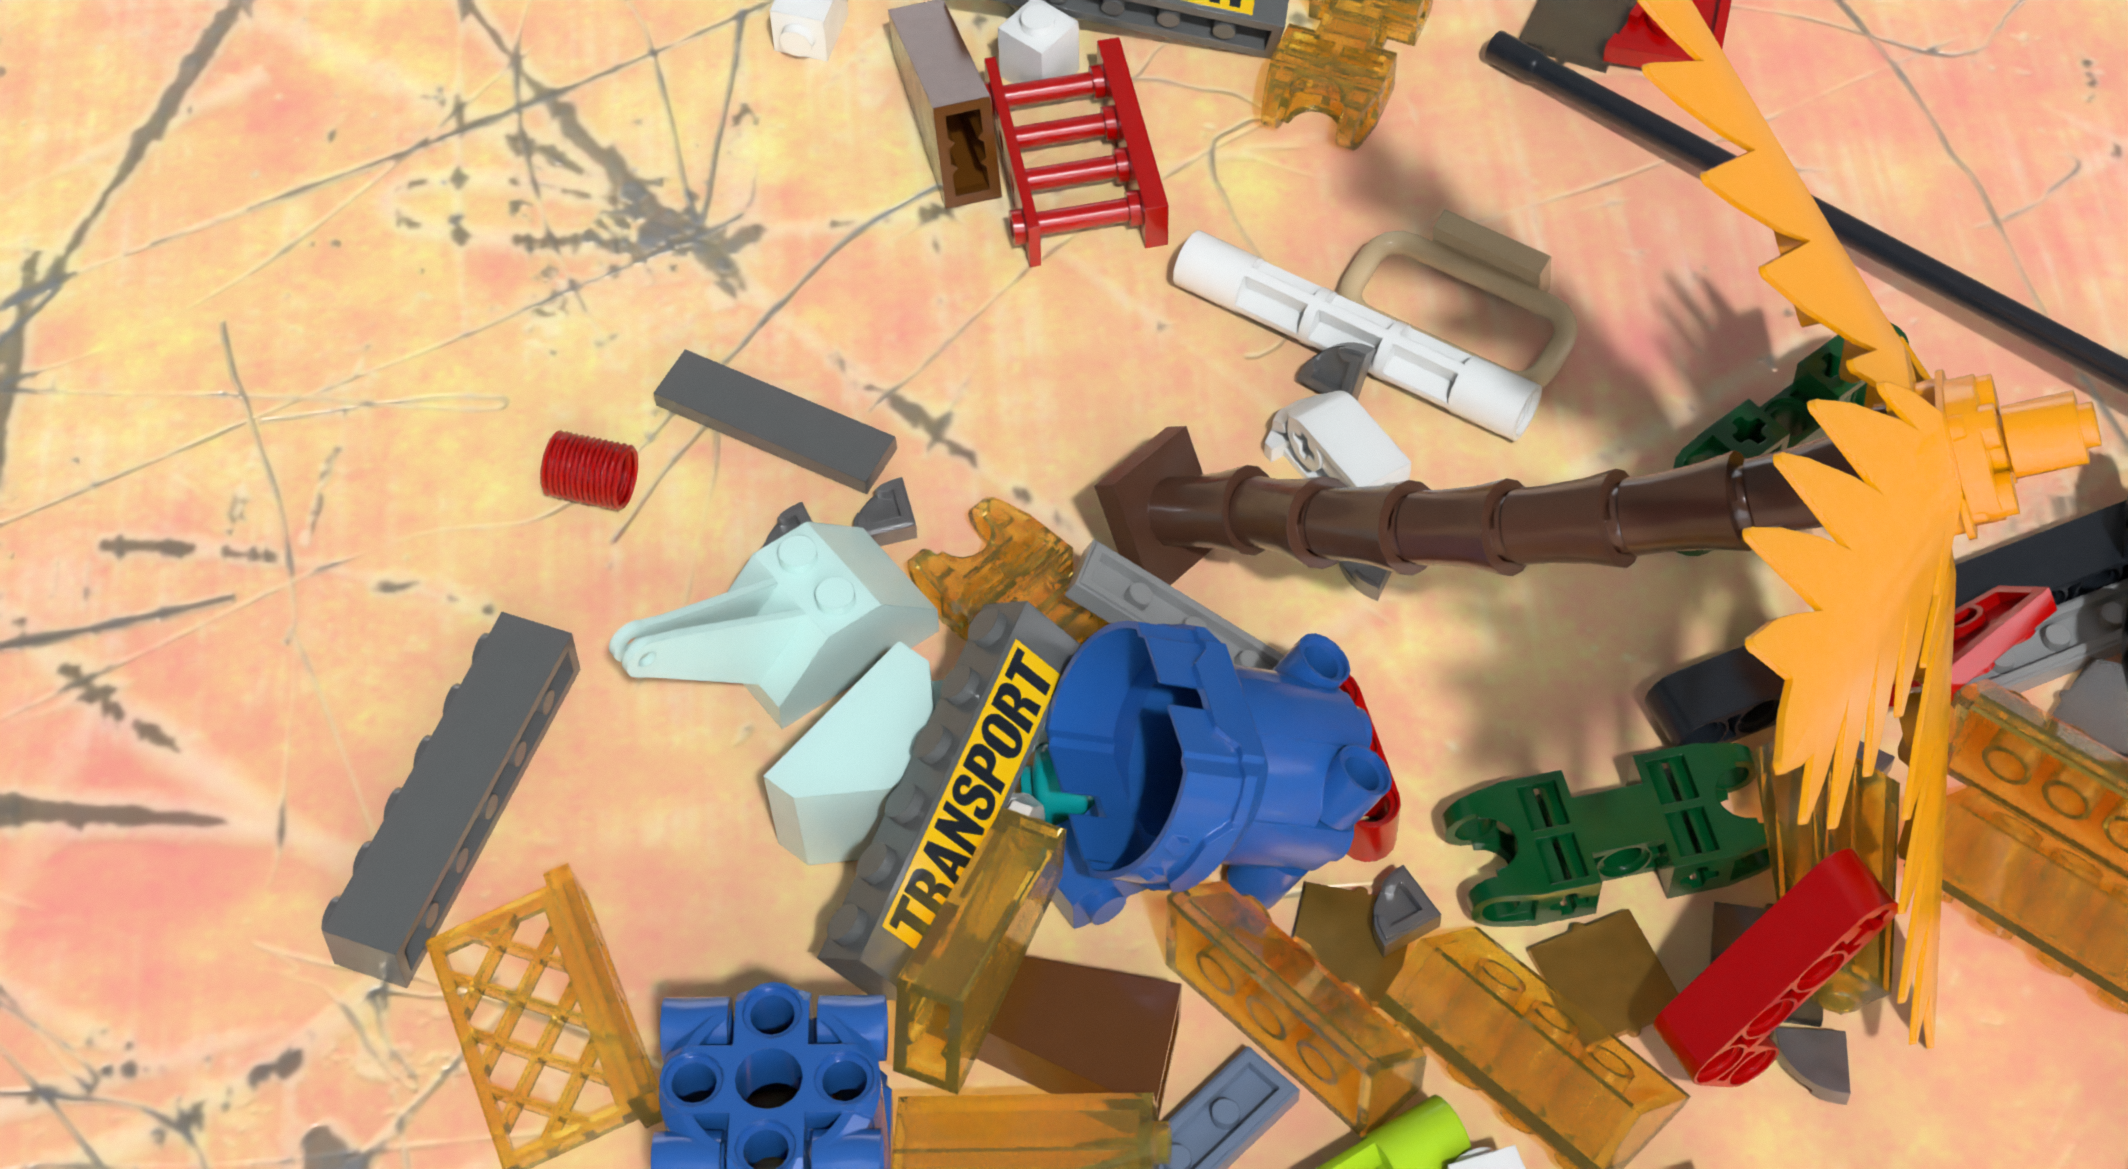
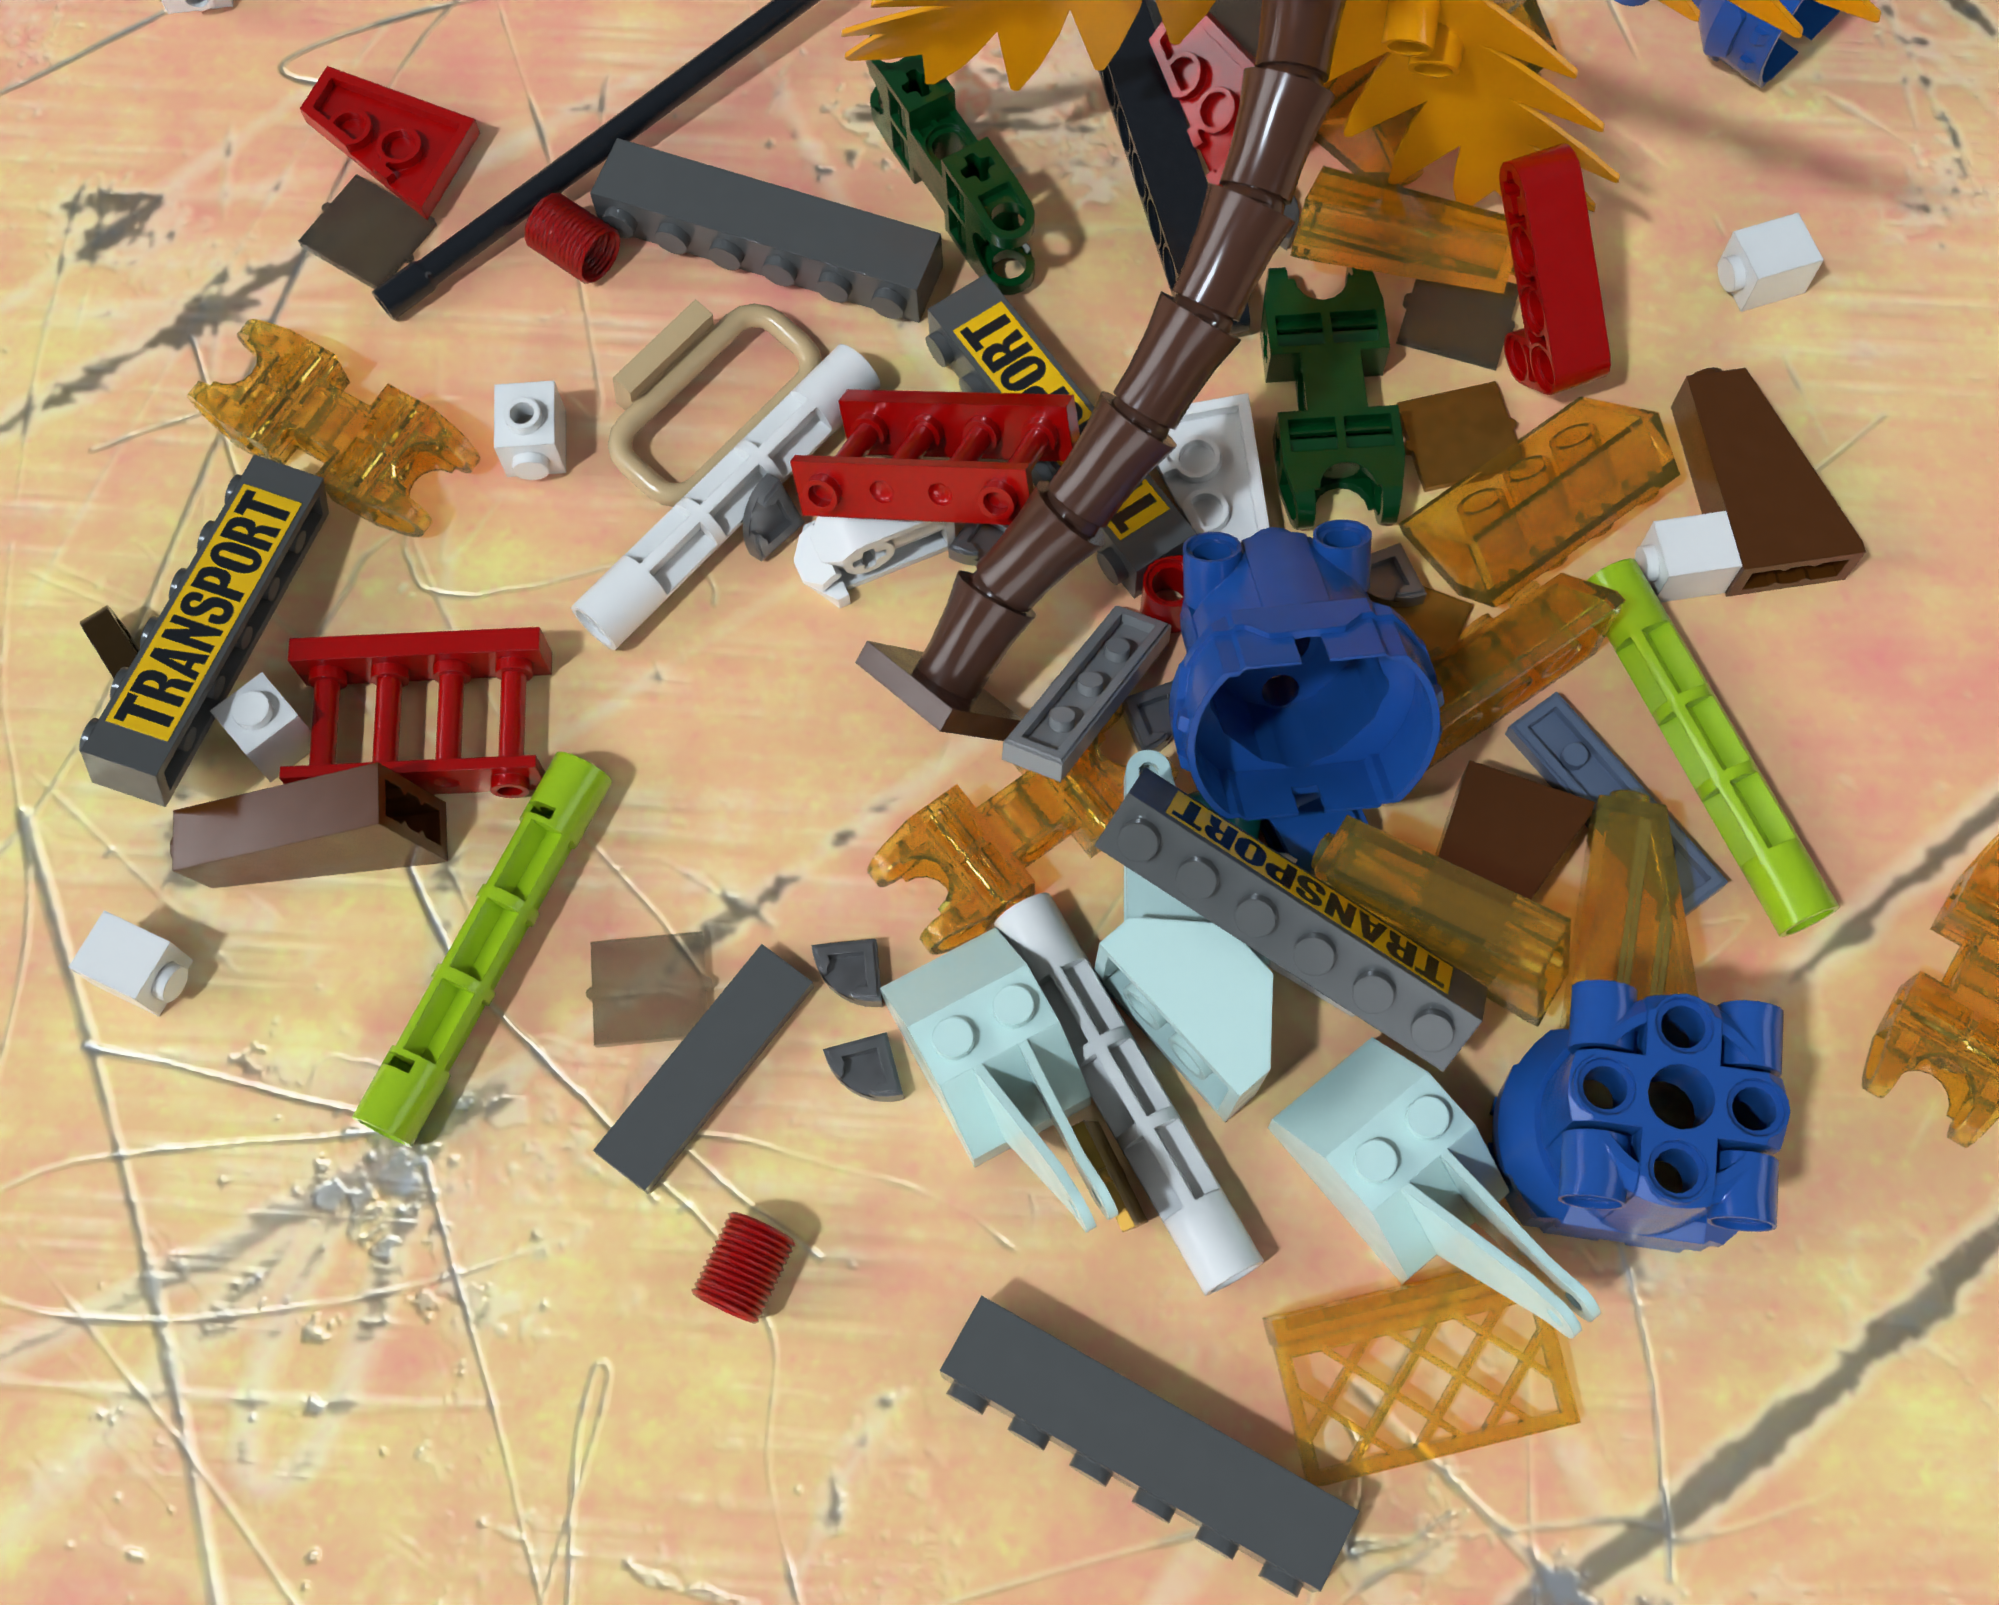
camera: 80 degrees left, 15 degrees up
none -> lime piece [351,752,612,1147]
none -> white brick [494,380,566,480]
none -> red piece [524,193,620,284]
none -> clear smoke piece [586,931,714,1048]
none -> dark grey brick [590,138,943,323]
none -> red fence [790,389,1080,525]
none -> brick [926,274,1197,599]
none -> white piece [994,892,1264,1296]
none -> pearl gold piece [1071,1120,1148,1232]
none -> white wing [1156,393,1269,543]
none -> light aqua slope [1268,1037,1601,1339]

